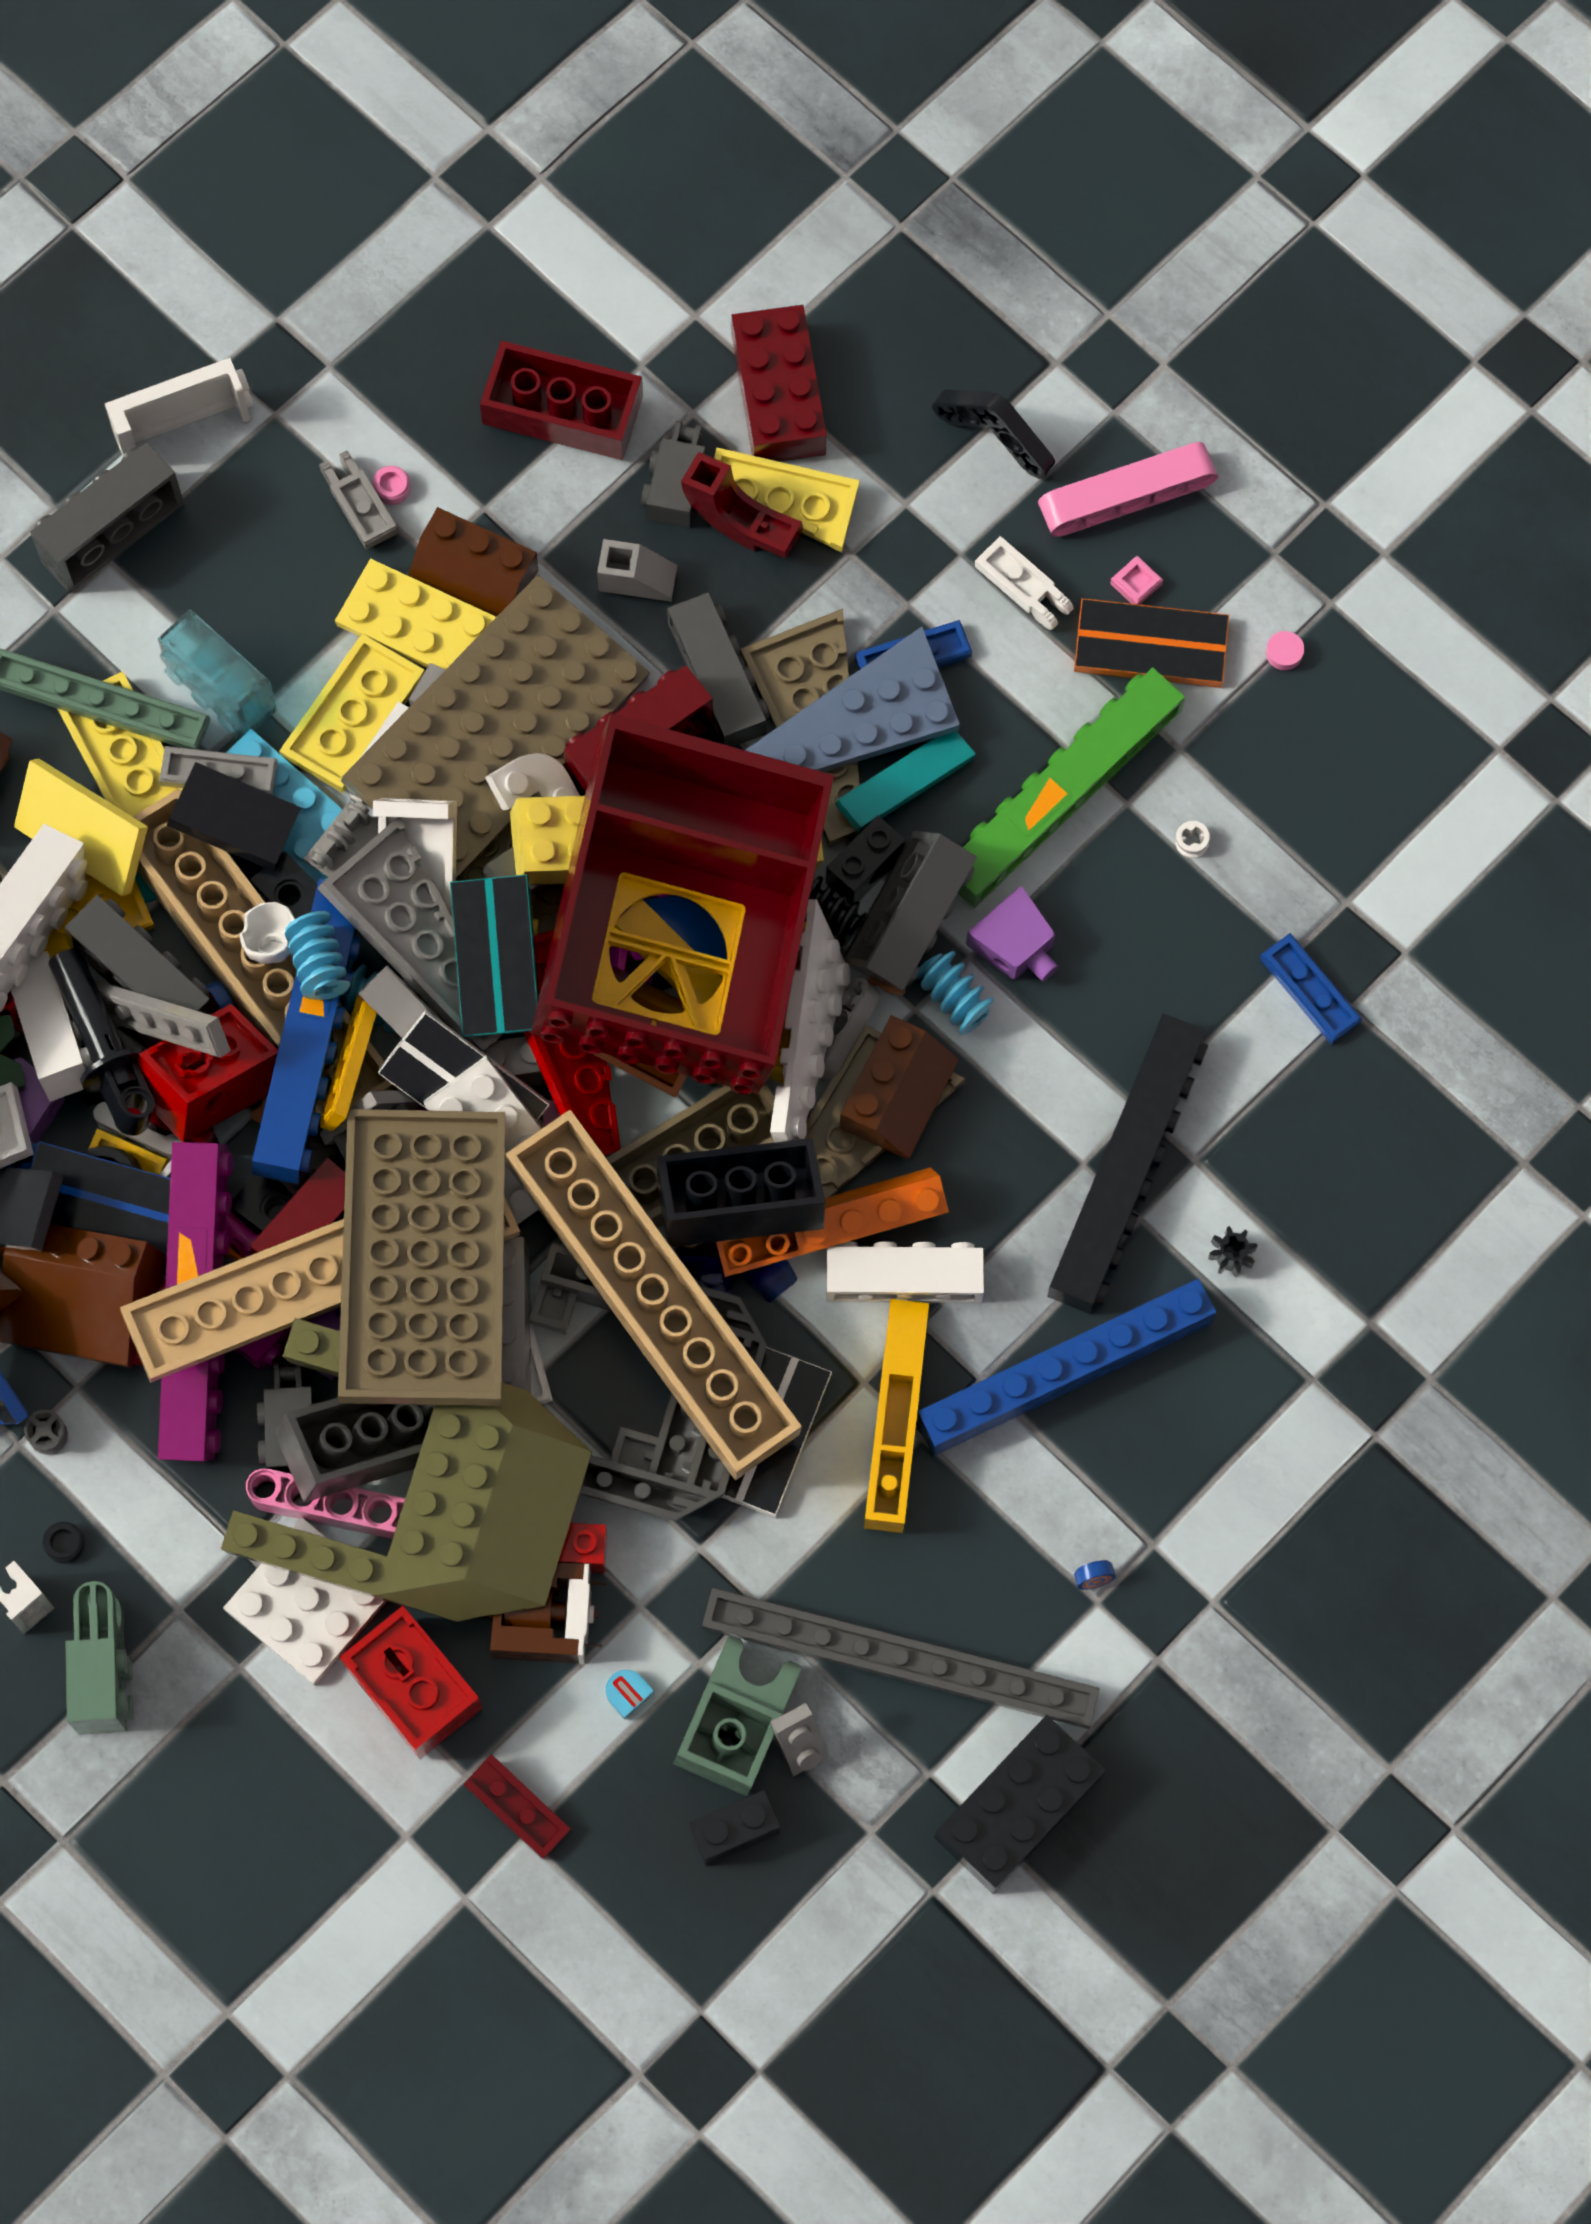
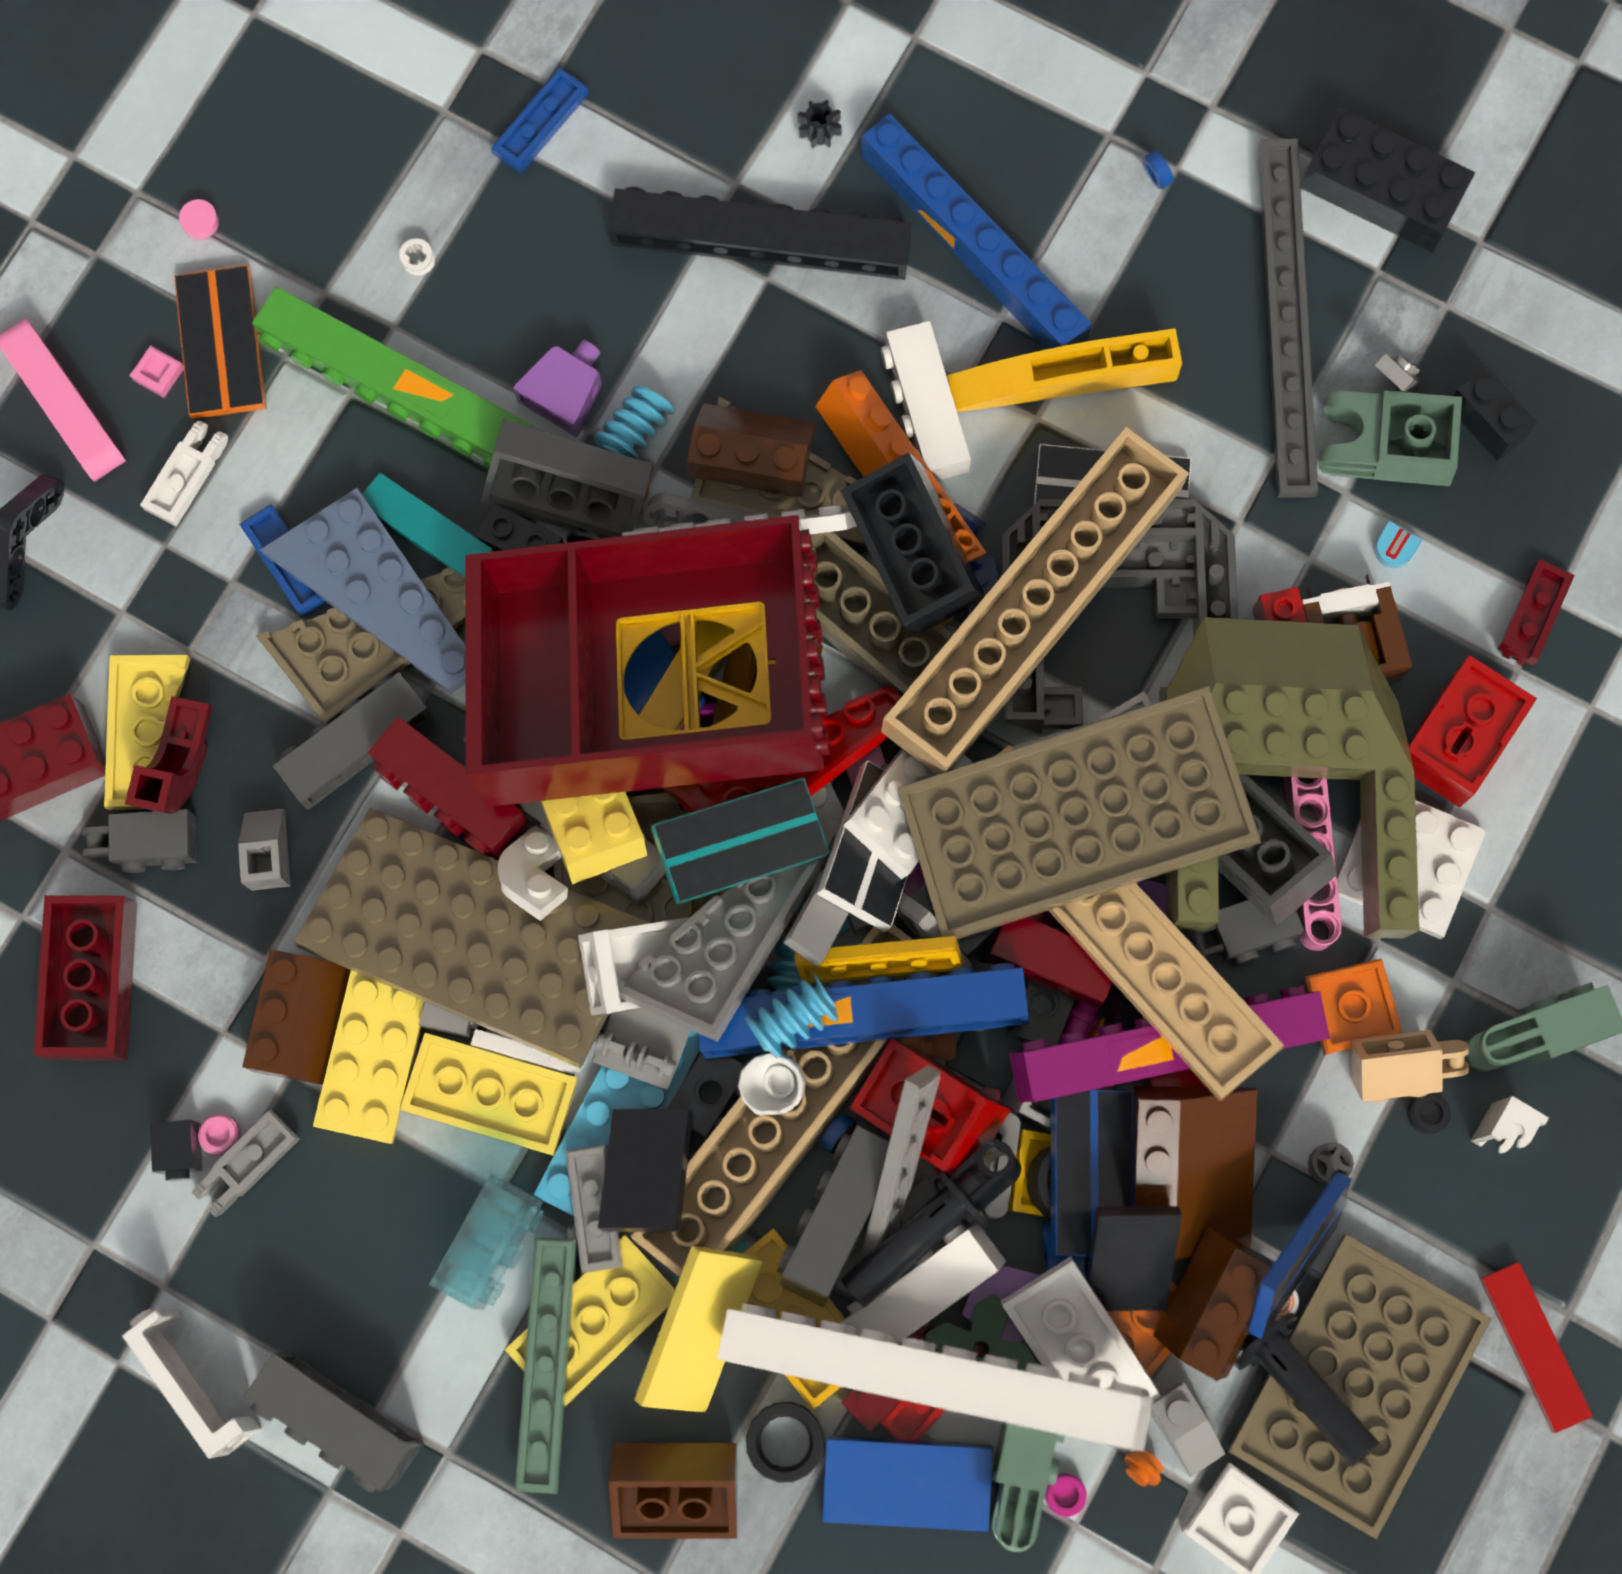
camera: 100 degrees left, 5 degrees up
none -> black brick [150,1119,202,1181]
none -> orange plate [1302,959,1403,1056]
none -> tan brick [1351,1030,1469,1102]

